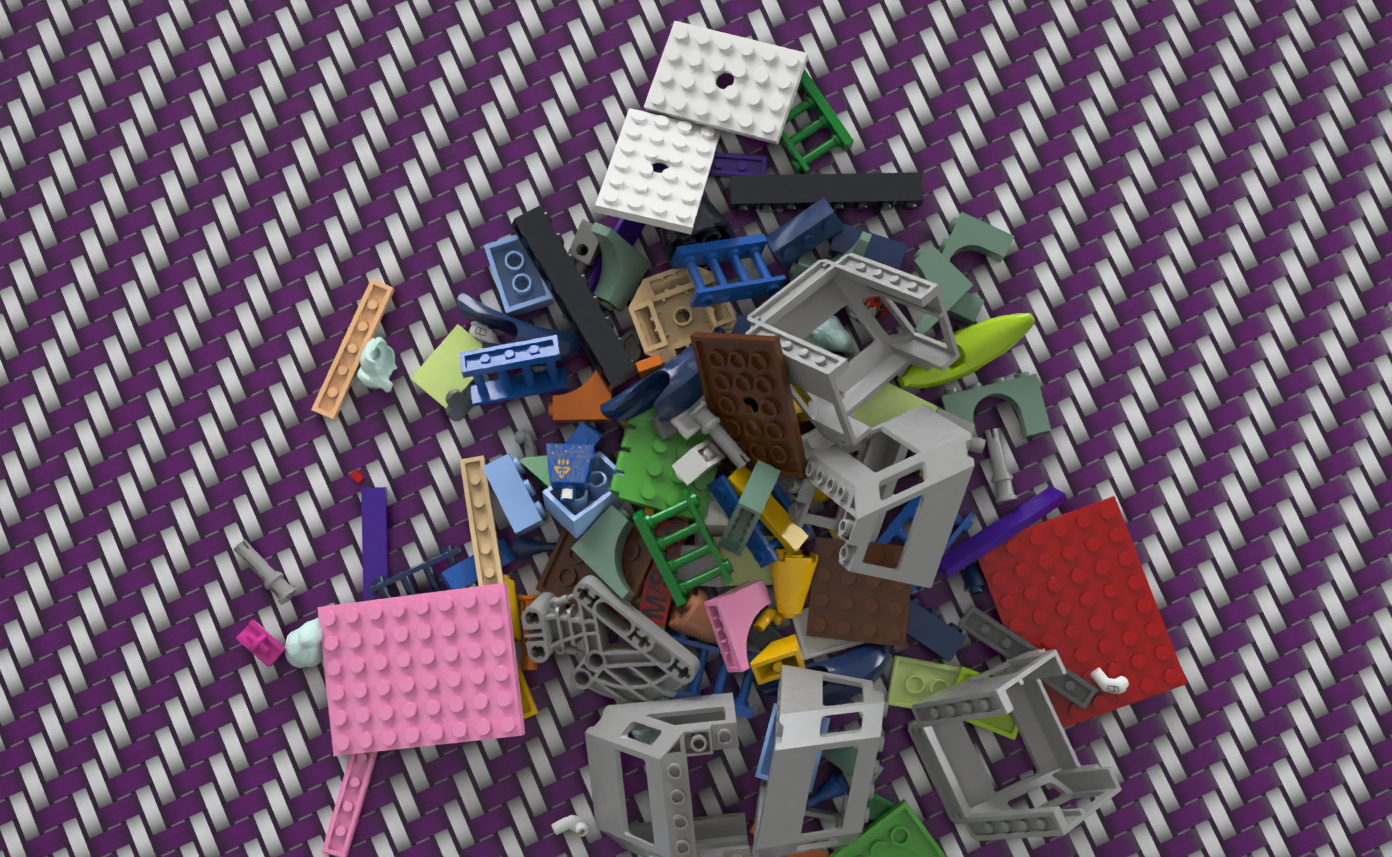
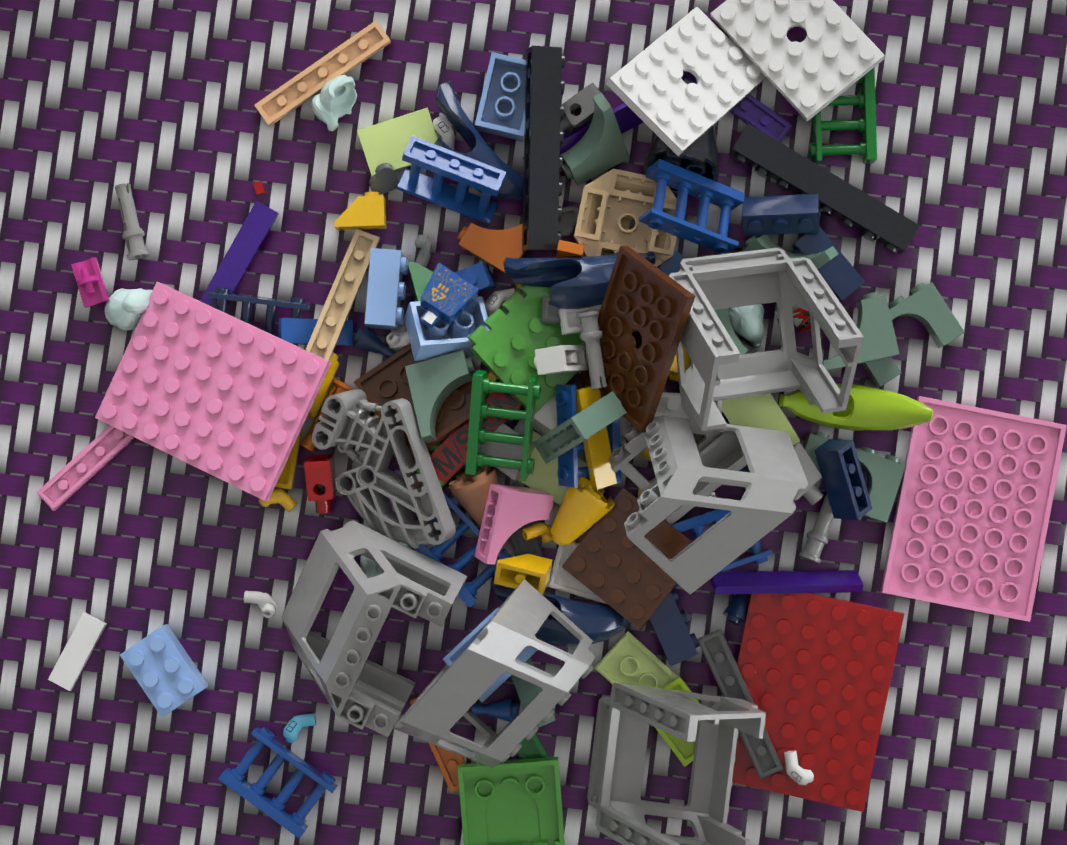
camera: 30 degrees right, 5 degrees up
none -> yellow arm [259,488,297,512]
none -> red torso [304,454,336,514]
none -> yellow slope [334,192,386,230]
none -> white arm [386,331,410,349]
none -> white arm [484,288,515,317]
none -> dark blue brick [814,439,873,520]
none -> bright pink plate [880,396,1067,622]

